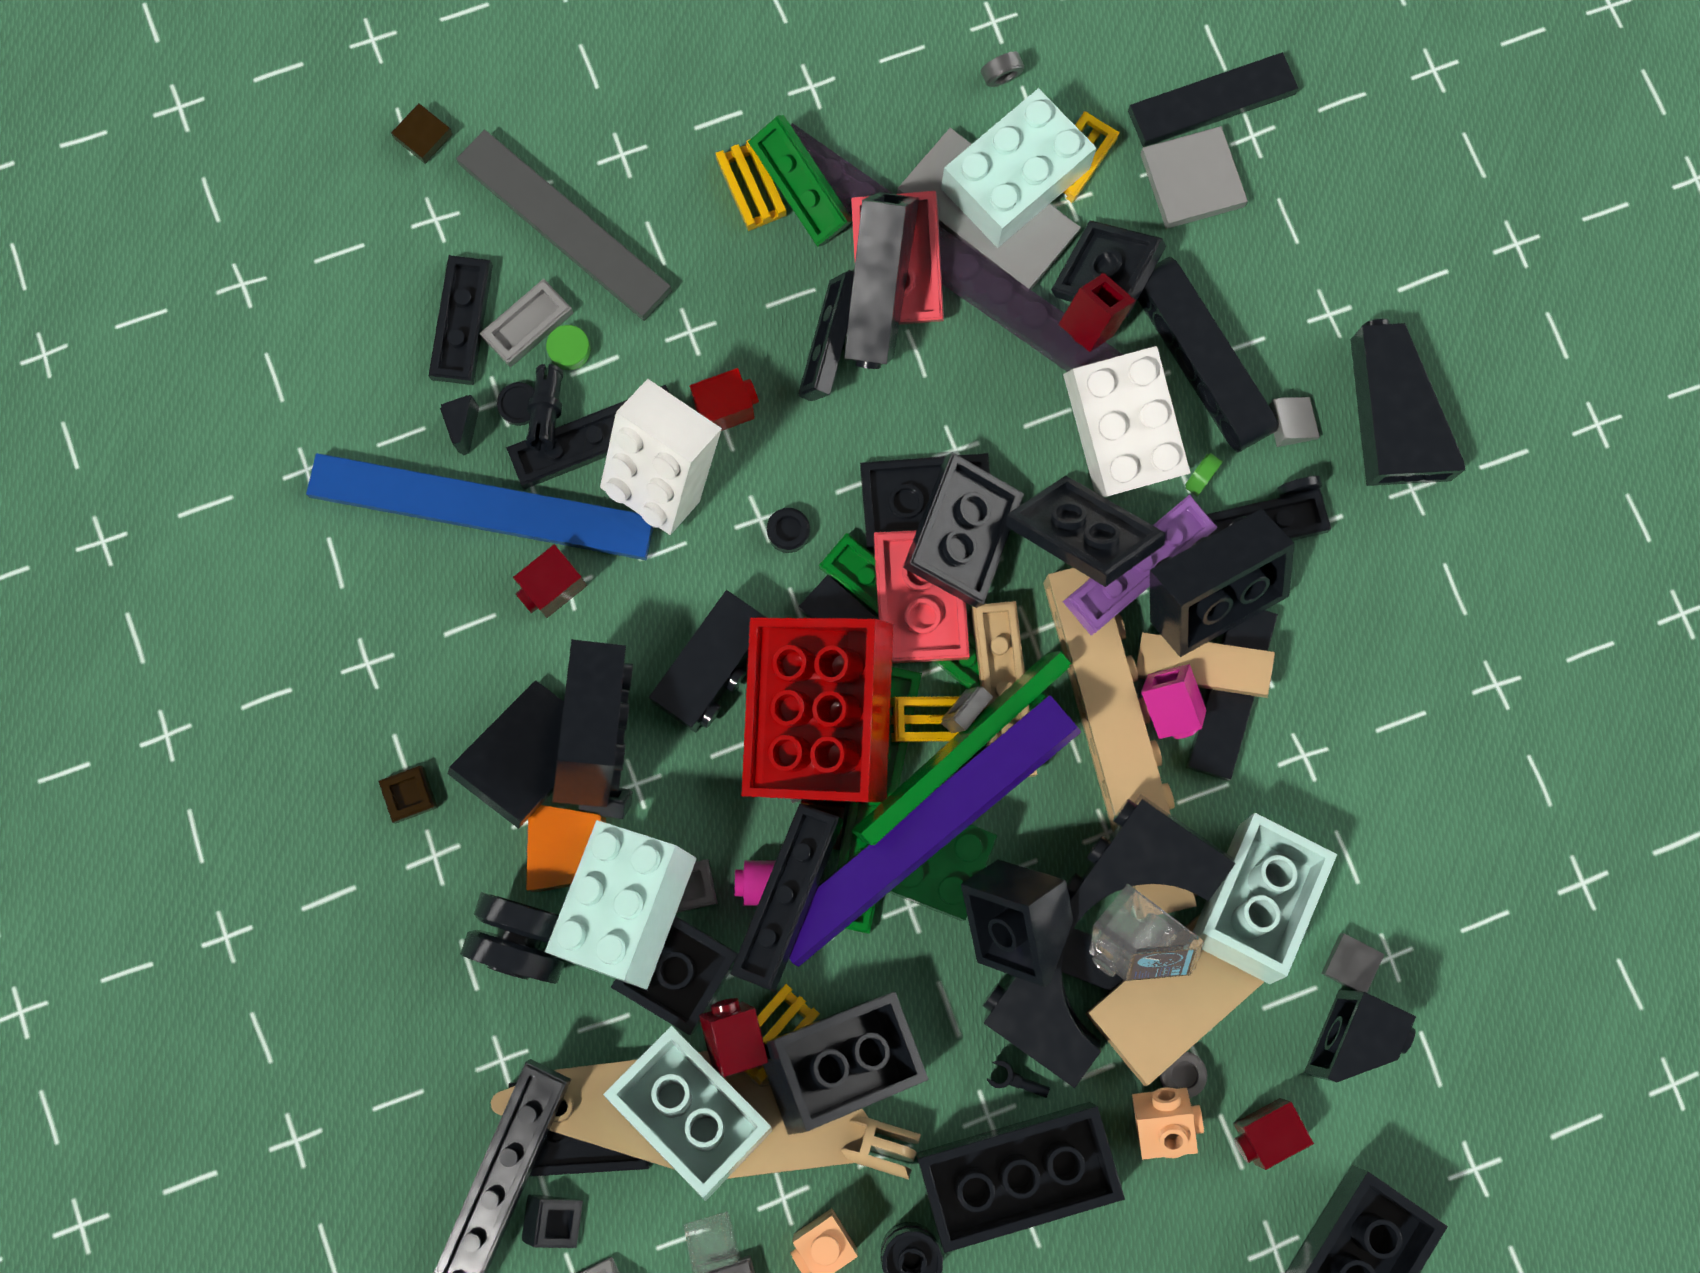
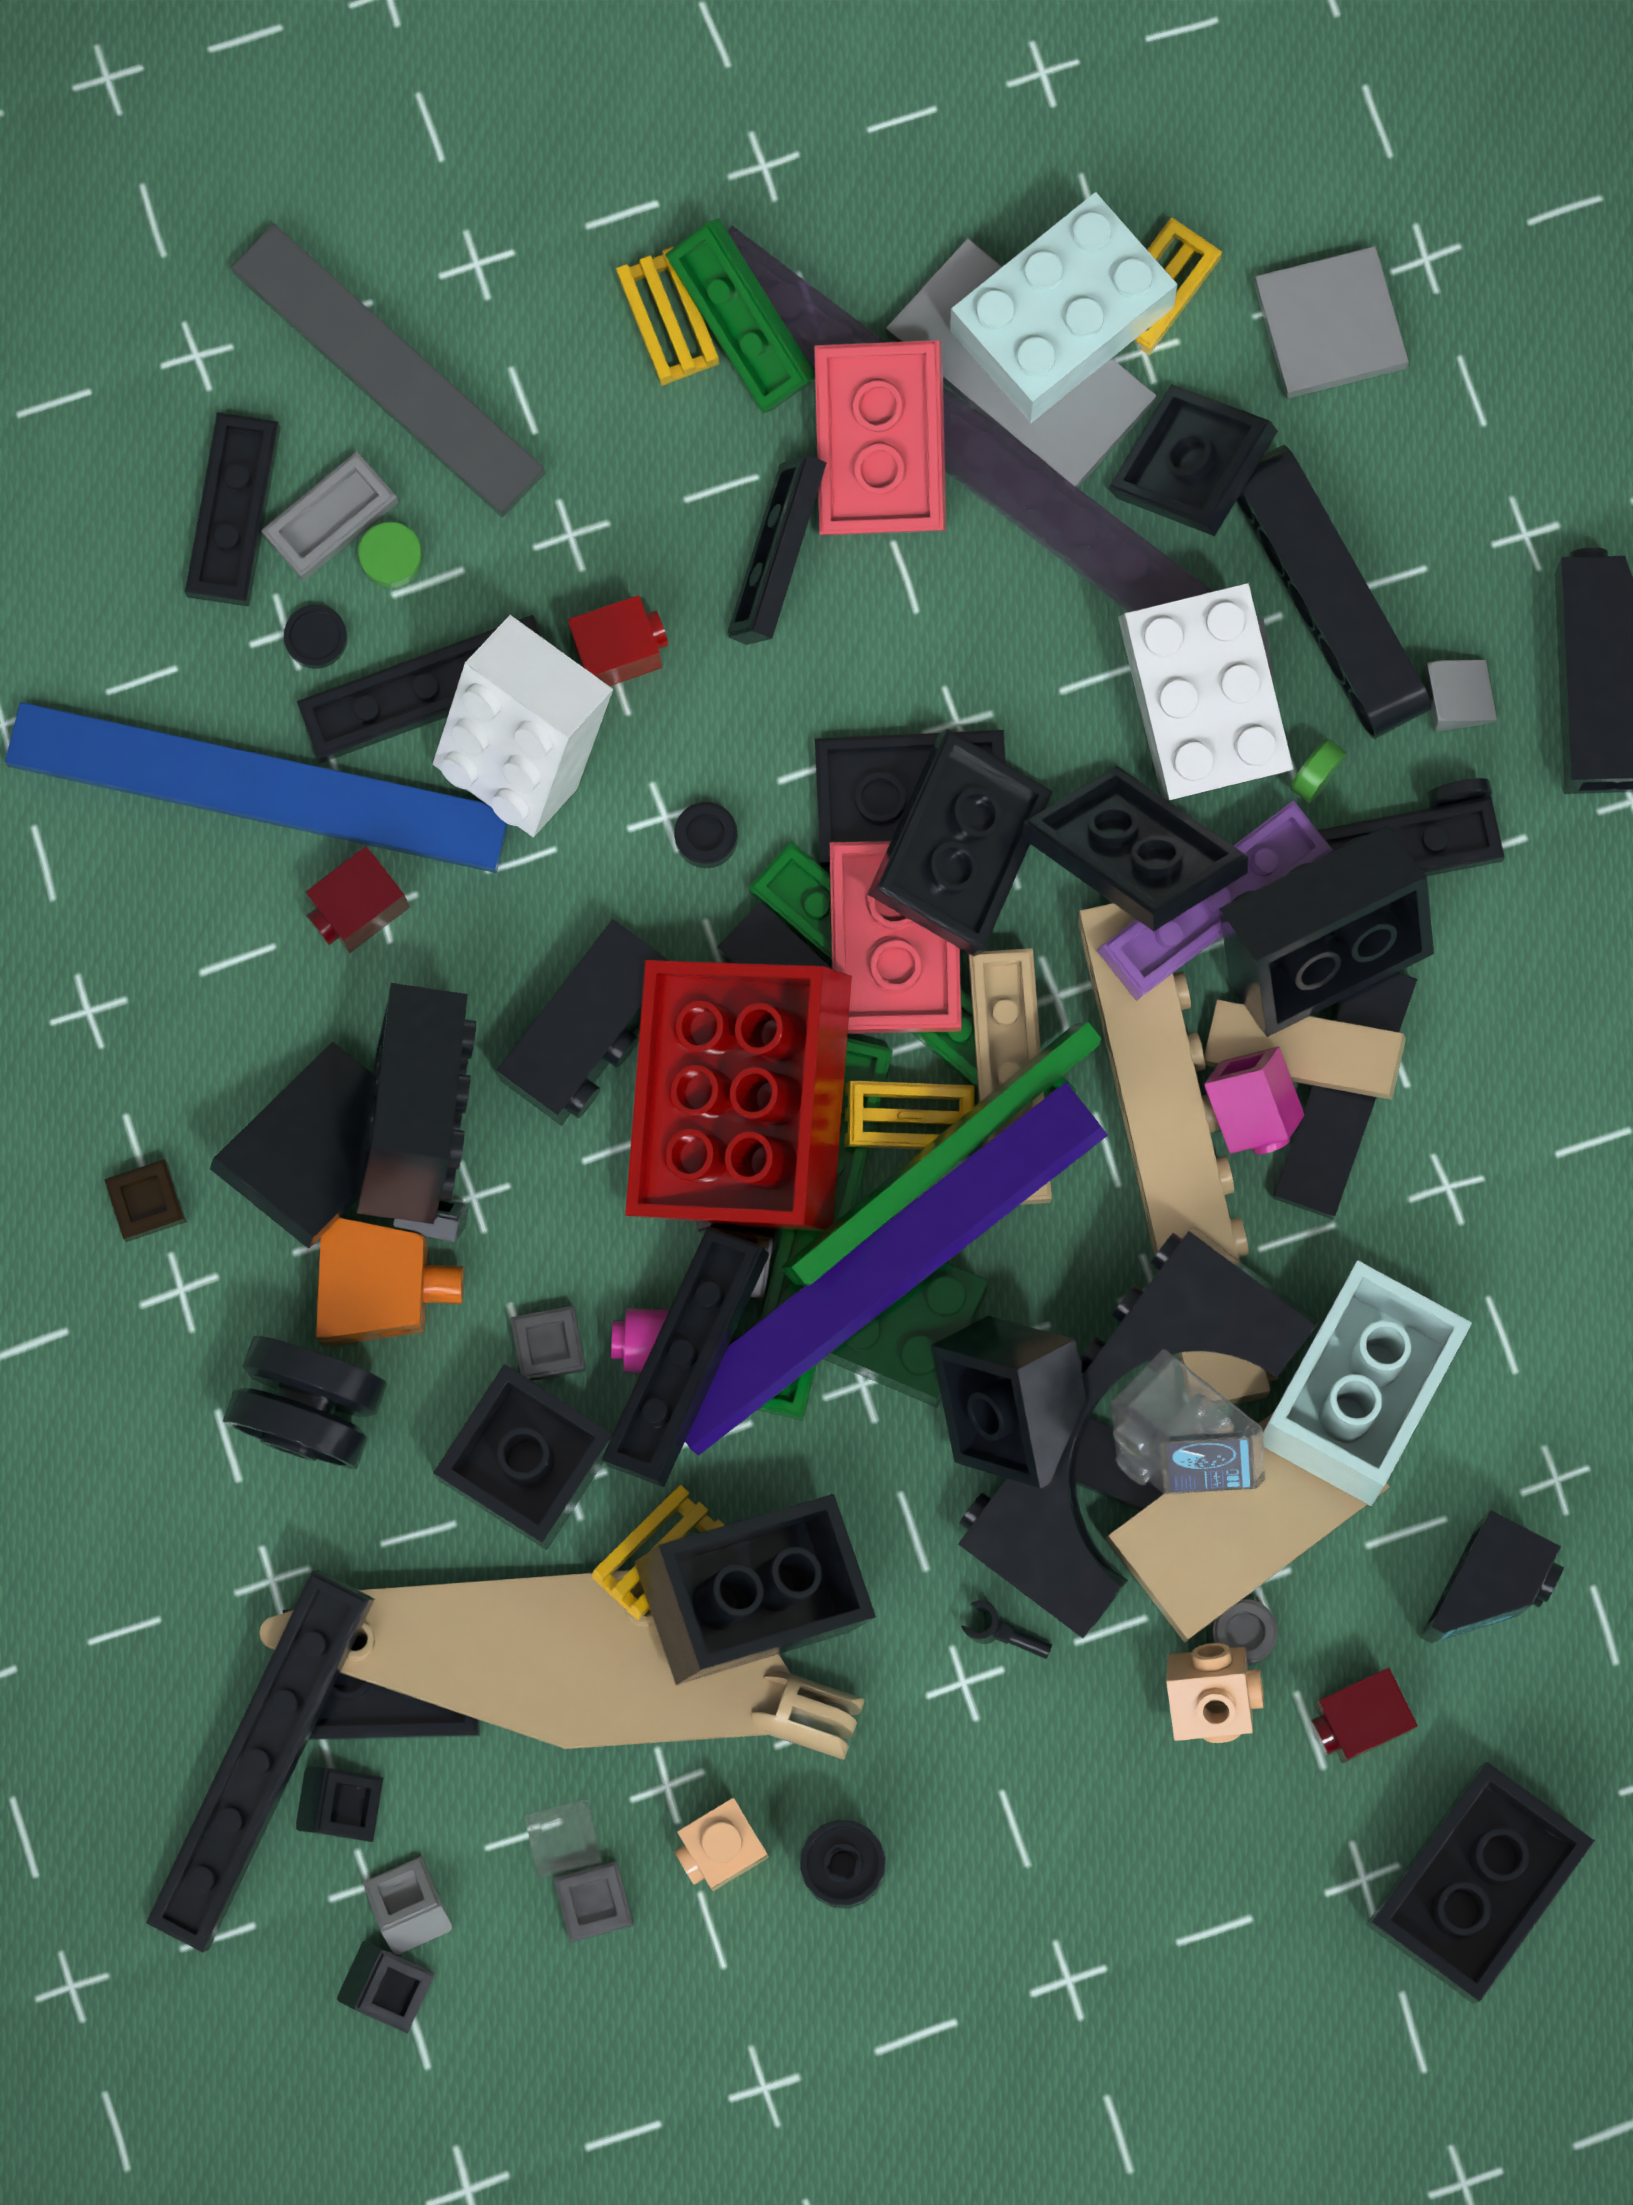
camera: 10 degrees right, 0 degrees up
dark brown tile [391,103,453,164] -> none
black slope [440,395,479,456] -> none
black pin [525,364,563,452] -> none
light aqua brick [545,820,697,990] -> none
light aqua brick [603,1026,772,1201] -> none
dark red brick [699,998,768,1077] -> none
slope [845,192,919,369] -> none
black brick [916,1102,1125,1253] -> none
flat silver tile [941,686,993,733] -> none
flat silver tile [981,51,1024,87] -> none
dark red brick [1058,273,1136,352] -> none
black tile [1128,52,1299,147] -> none
flat silver tile [1321,933,1385,993] -> none

